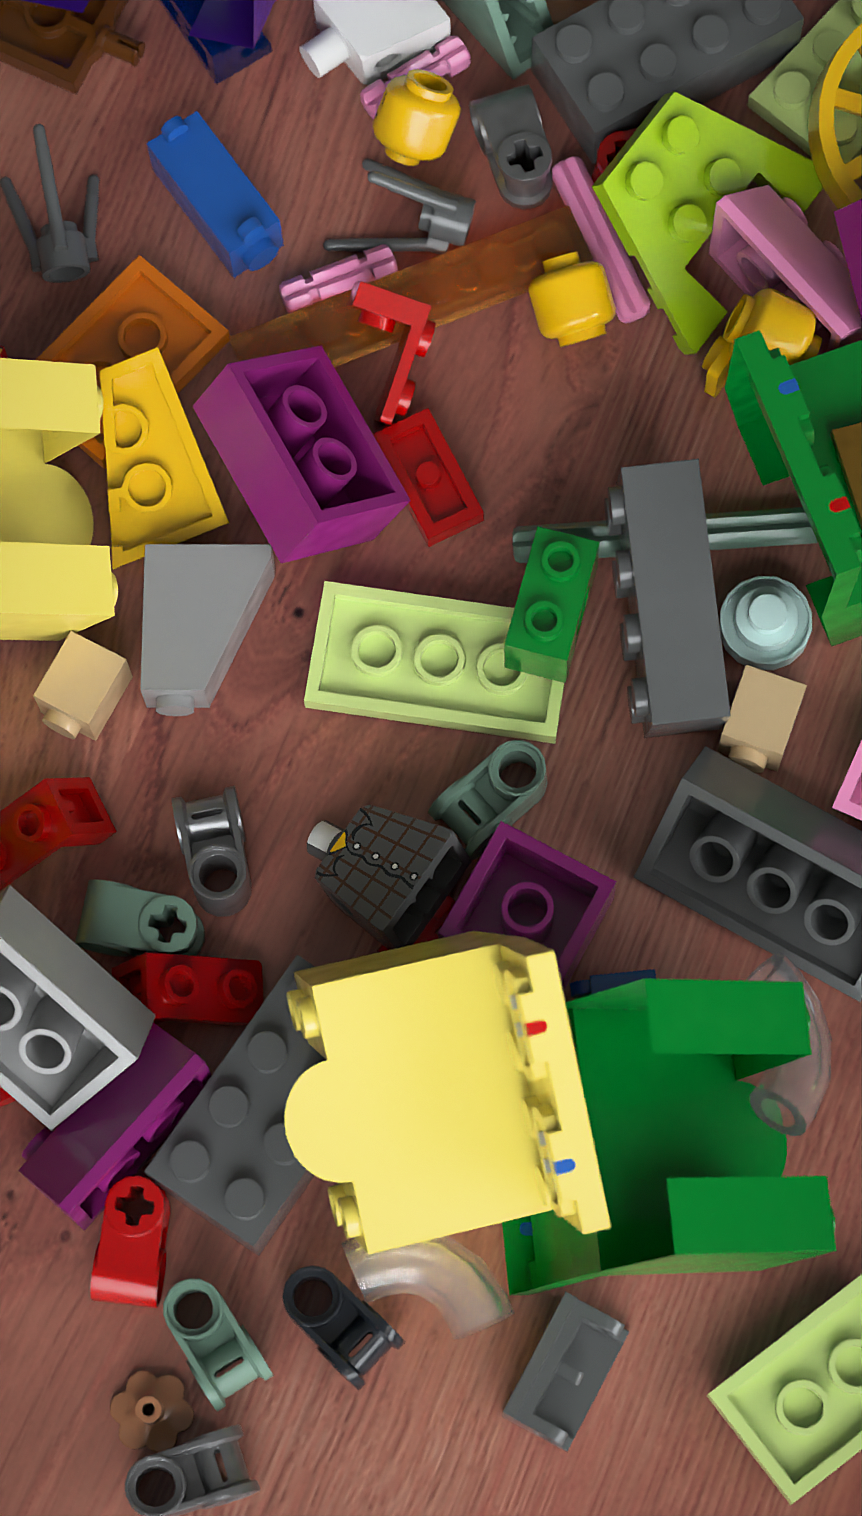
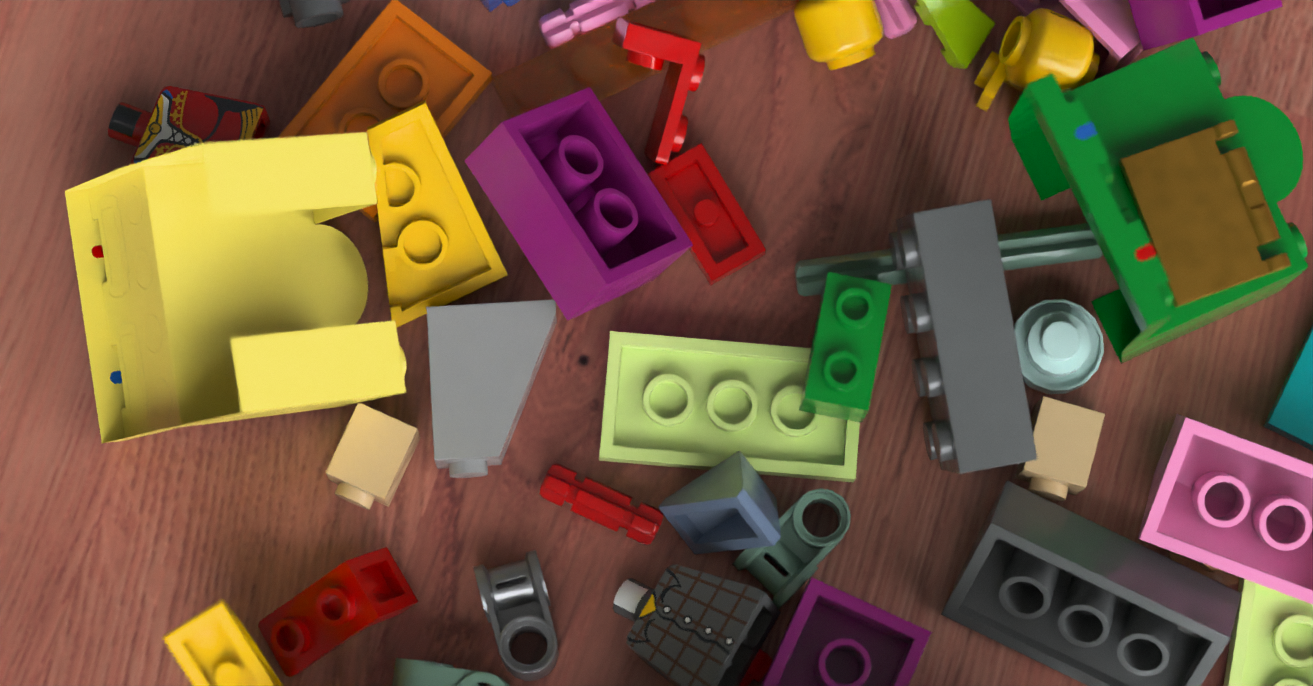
camera: 15 degrees left, 5 degrees up
none -> red axle [539,463,664,545]
none -> sand blue slope [658,450,781,554]

